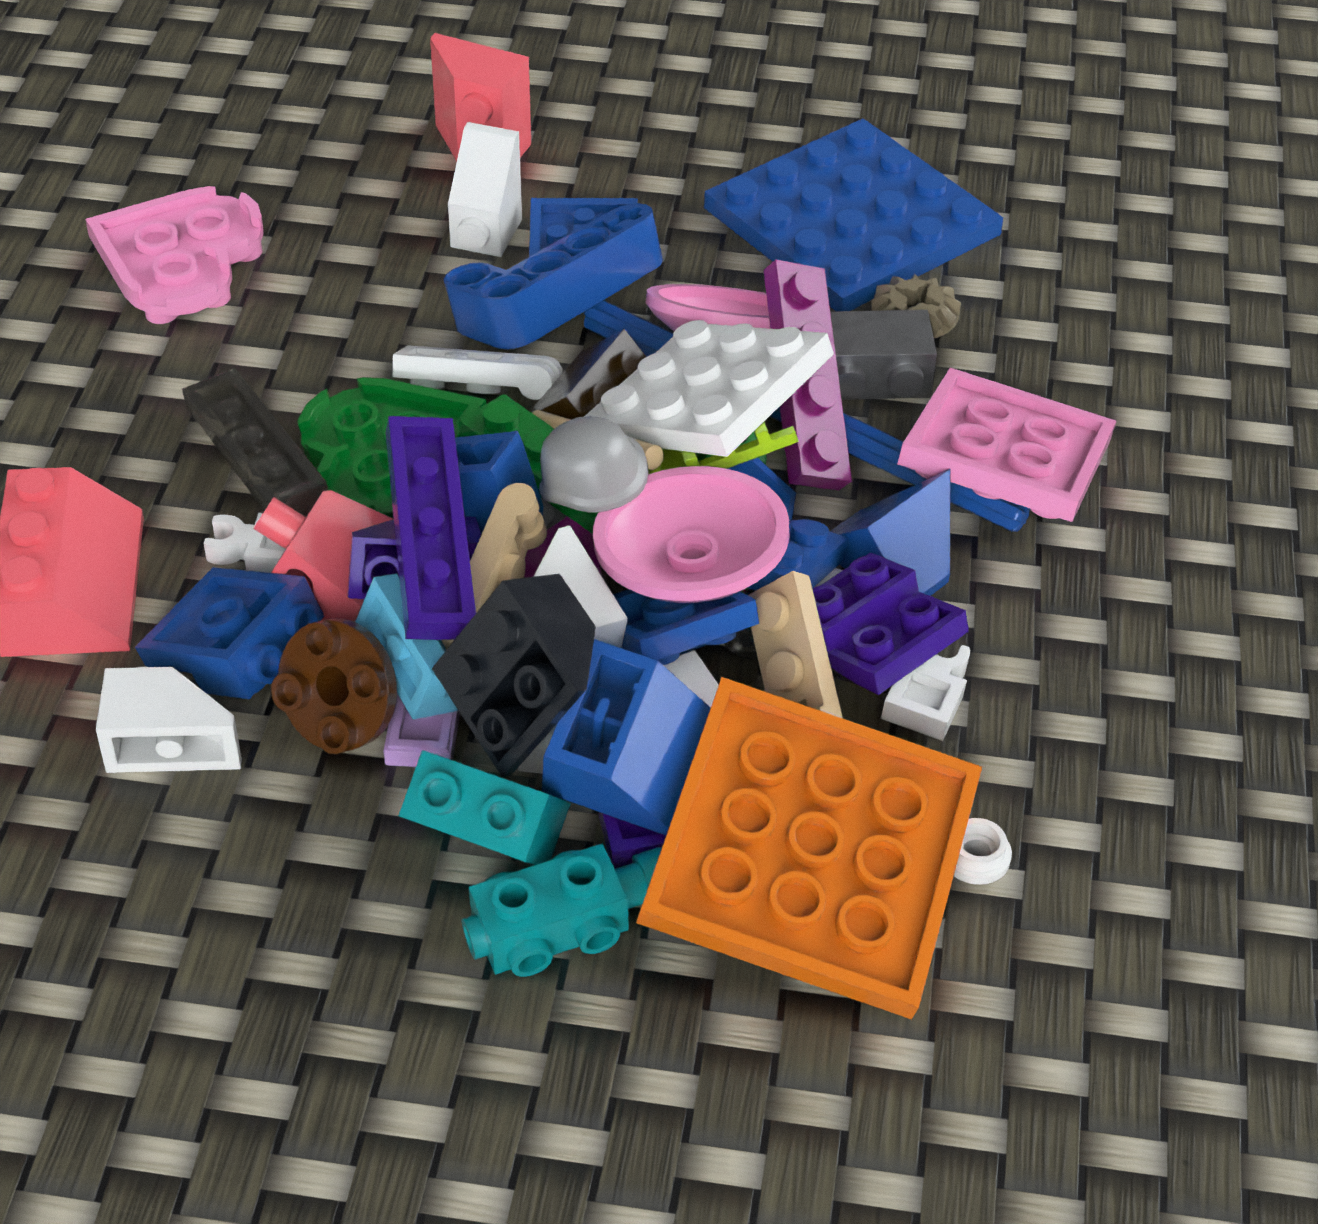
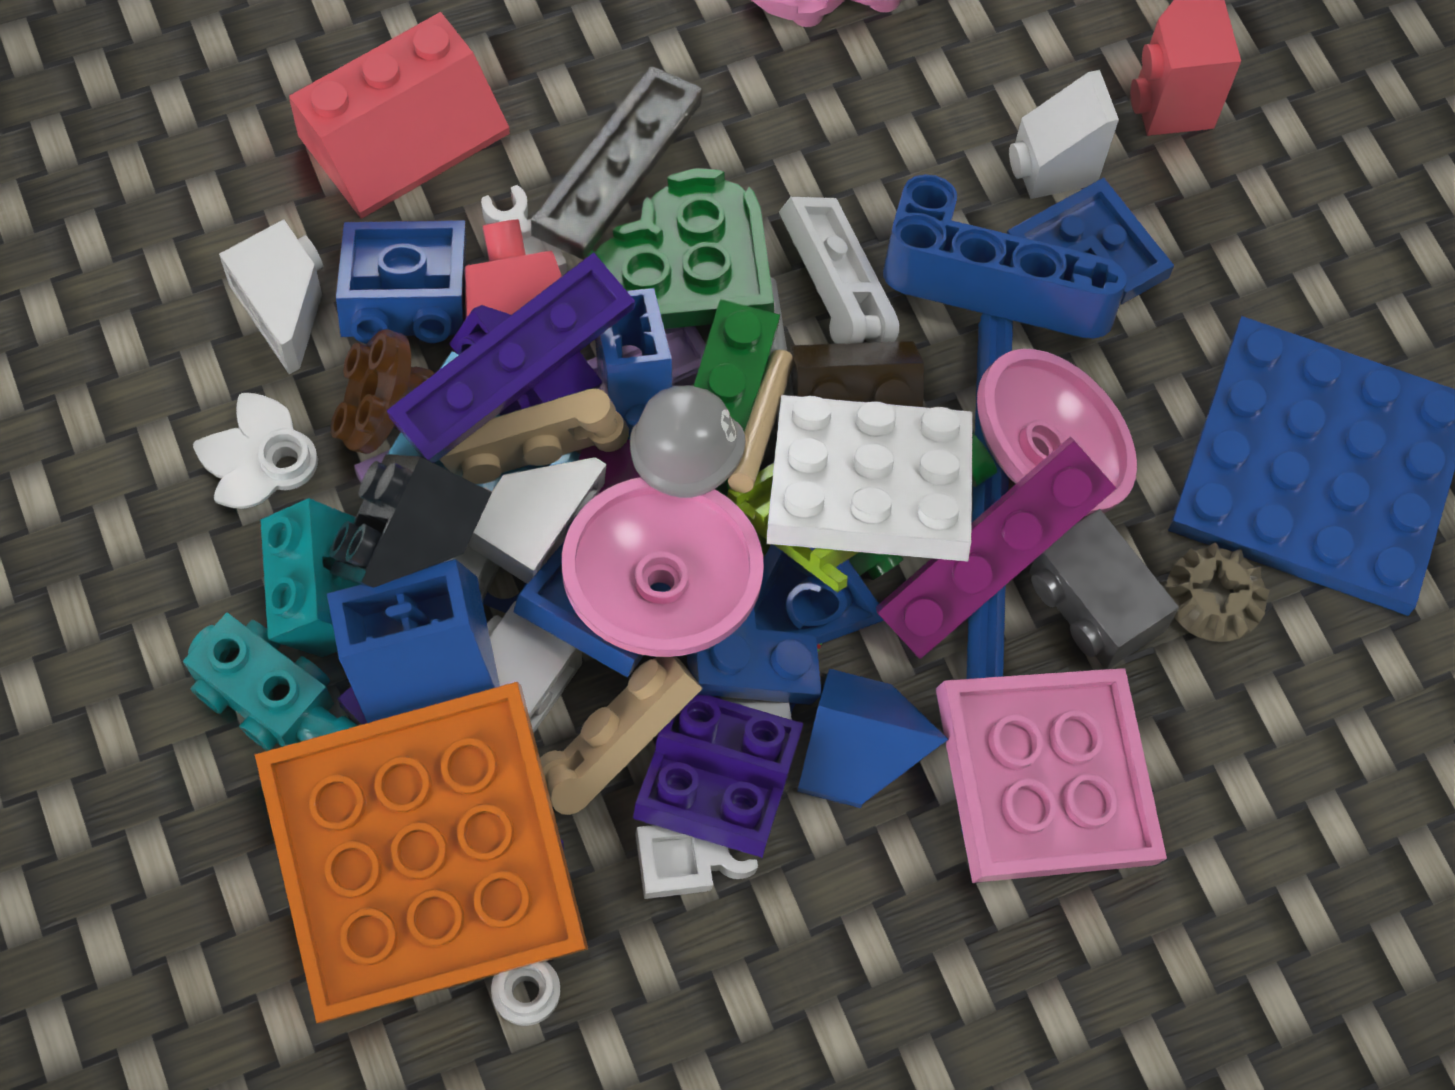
camera: 55 degrees right, 20 degrees up
none -> white plate [193,393,318,509]

